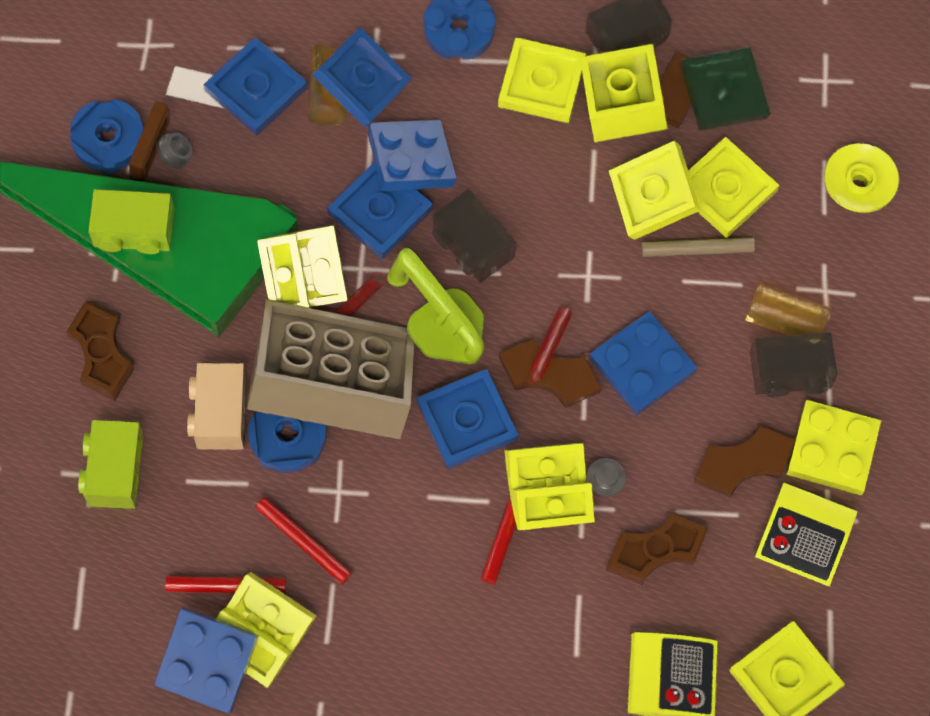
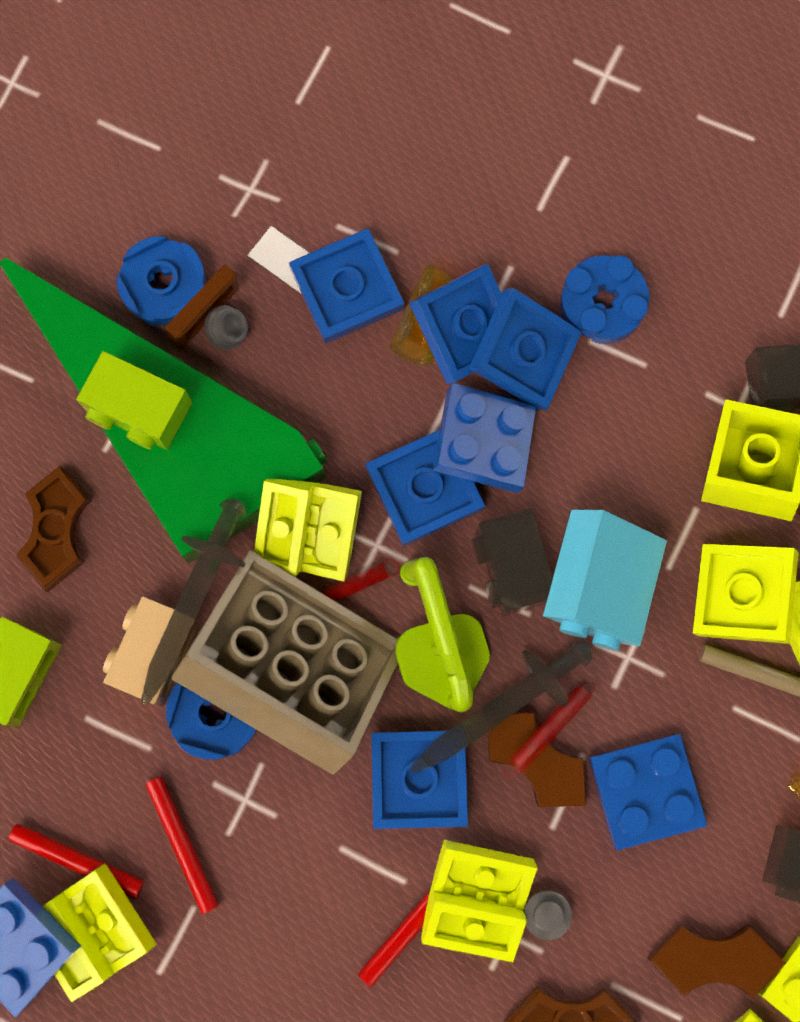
camera: 25 degrees right, 10 degrees up
neon yellow plate [498,37,586,123] -> none
none -> clear smoke sword [141,498,246,705]
none -> clear smoke sword [410,640,592,773]
none -> blue plate [469,288,582,410]
none -> medium azure brick [543,510,667,651]

